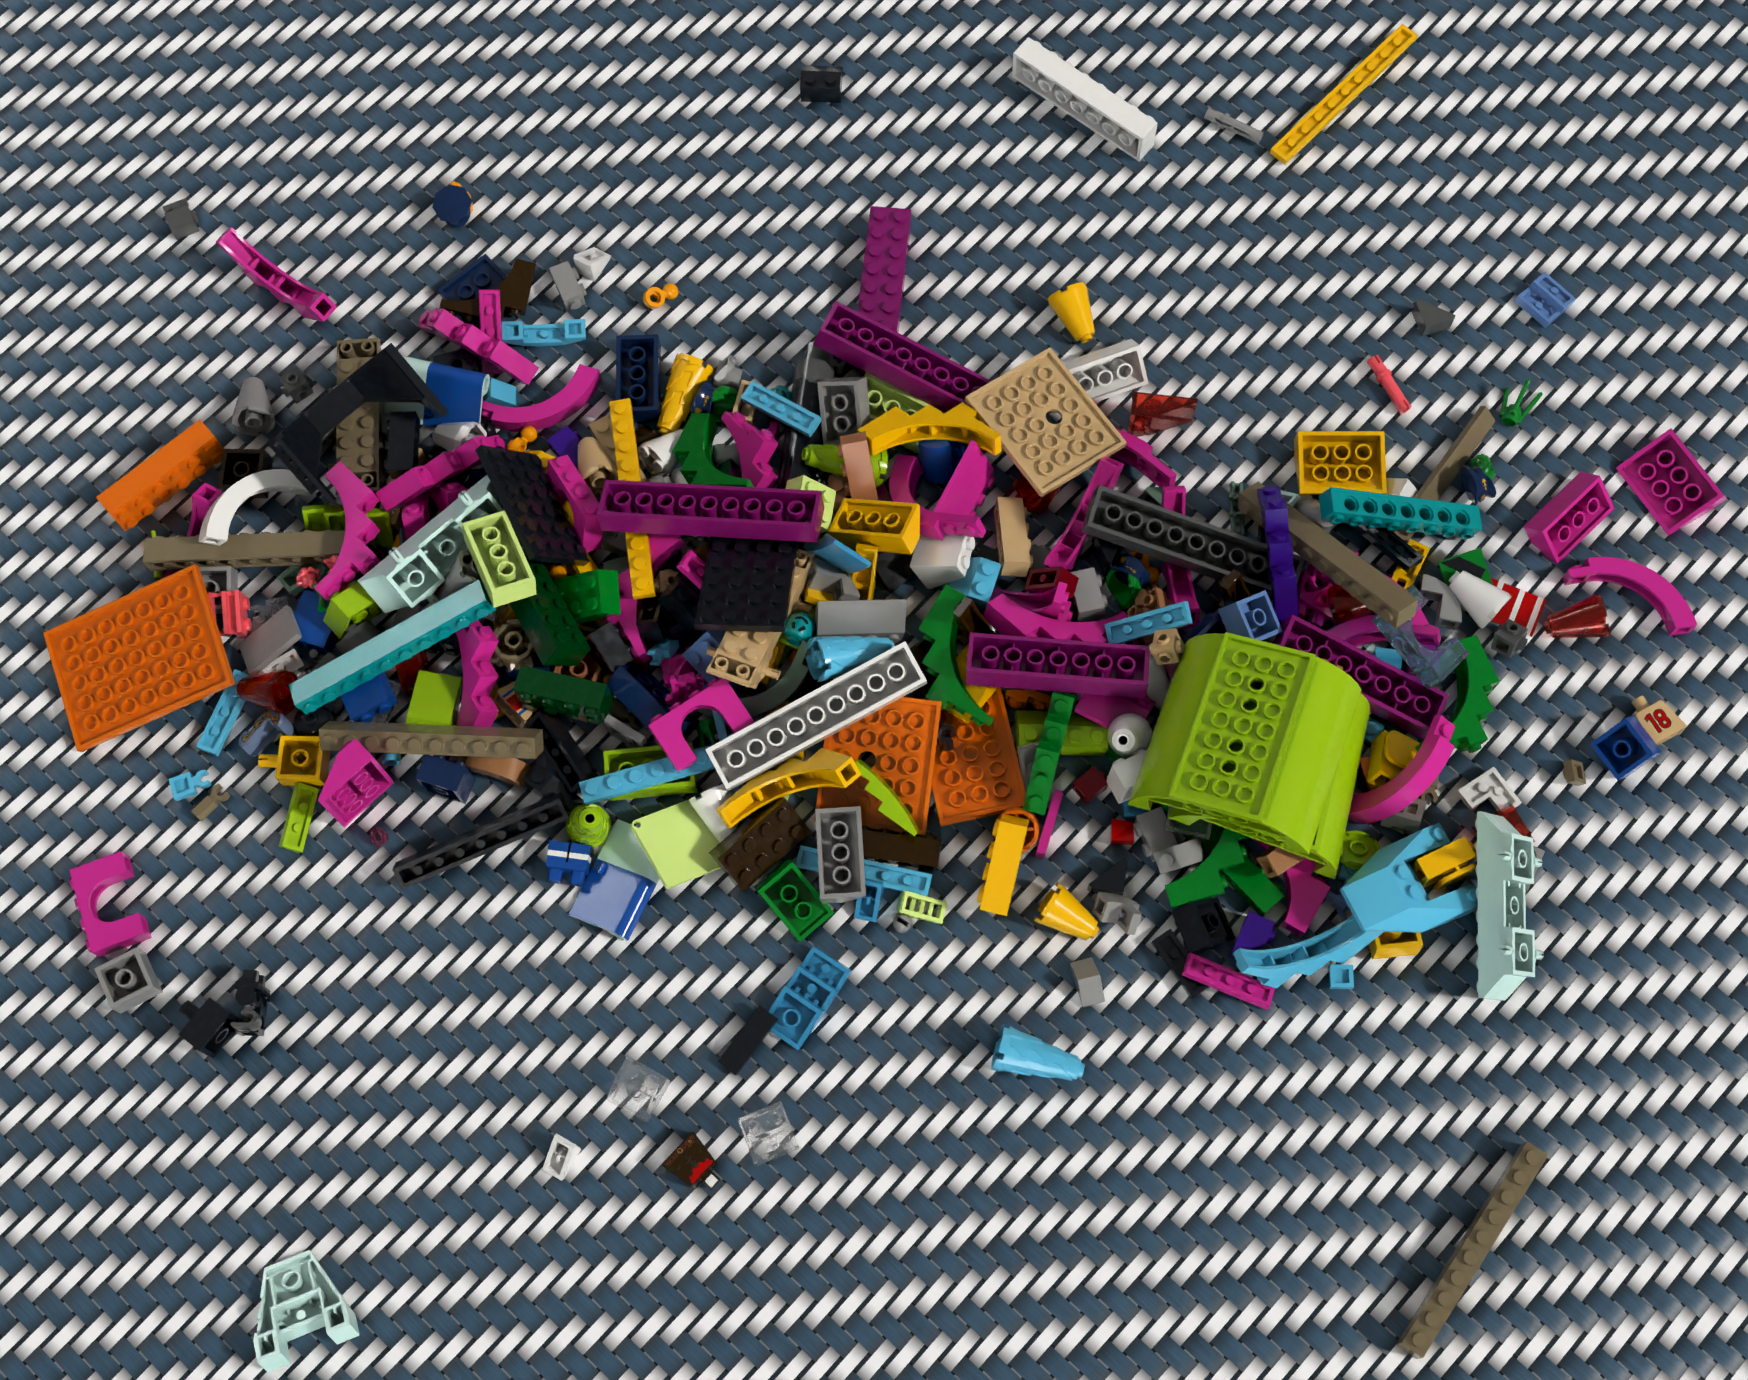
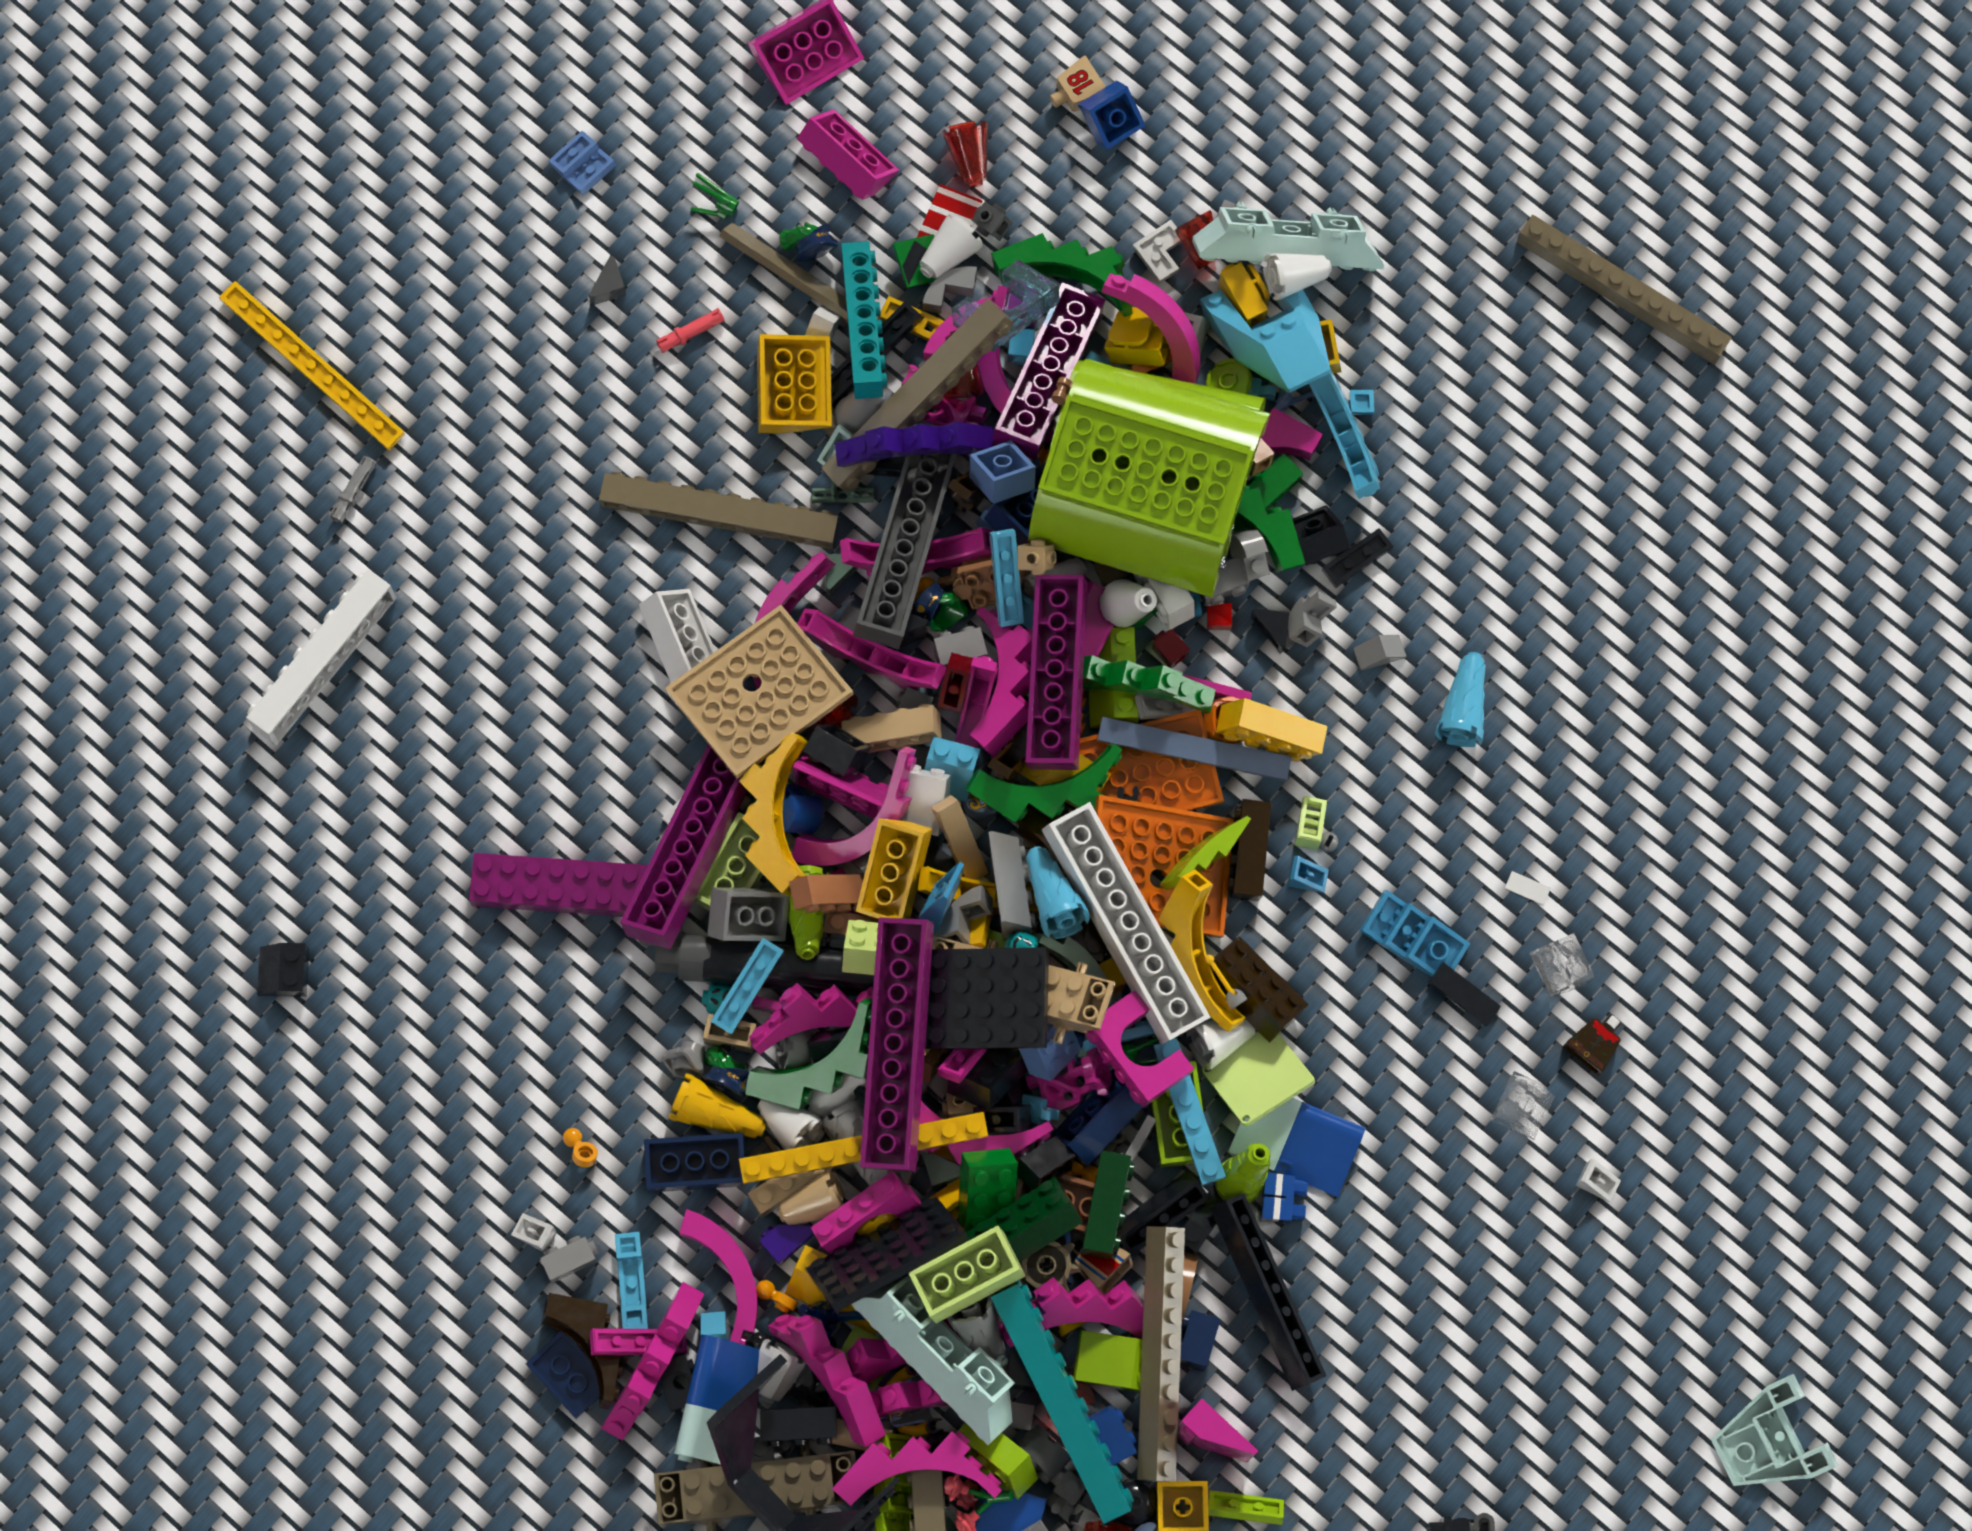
camera: 100 degrees left, 5 degrees up
clear pink hinge [369,828,389,847] -> none
dark blue piece [432,181,473,227] -> none
green slope [753,858,834,942] -> none
medium azure plate [796,845,932,897] -> none
light grey slope [815,806,866,904] -> none
yellow cone [1034,882,1099,940] -> none
yellow cone [1047,282,1095,343] -> none
clear red slope [1127,392,1197,437] -> none
dark pink tile [1182,952,1275,1010] -> none
dark purple slope [1229,911,1276,959] -> none
dark pink arch [1562,557,1697,636] -> none
dark tan plate [1563,759,1586,786] -> none
none -> dark tan brick [599,472,839,549]
none -> black brick [803,723,871,777]
none -> tan slope [931,795,989,880]
none -> sand blue tile [1097,717,1291,781]
none -> hinge [1205,954,1247,1010]
none -> white cone [1263,253,1332,300]
none -> white sticker [1505,871,1551,905]

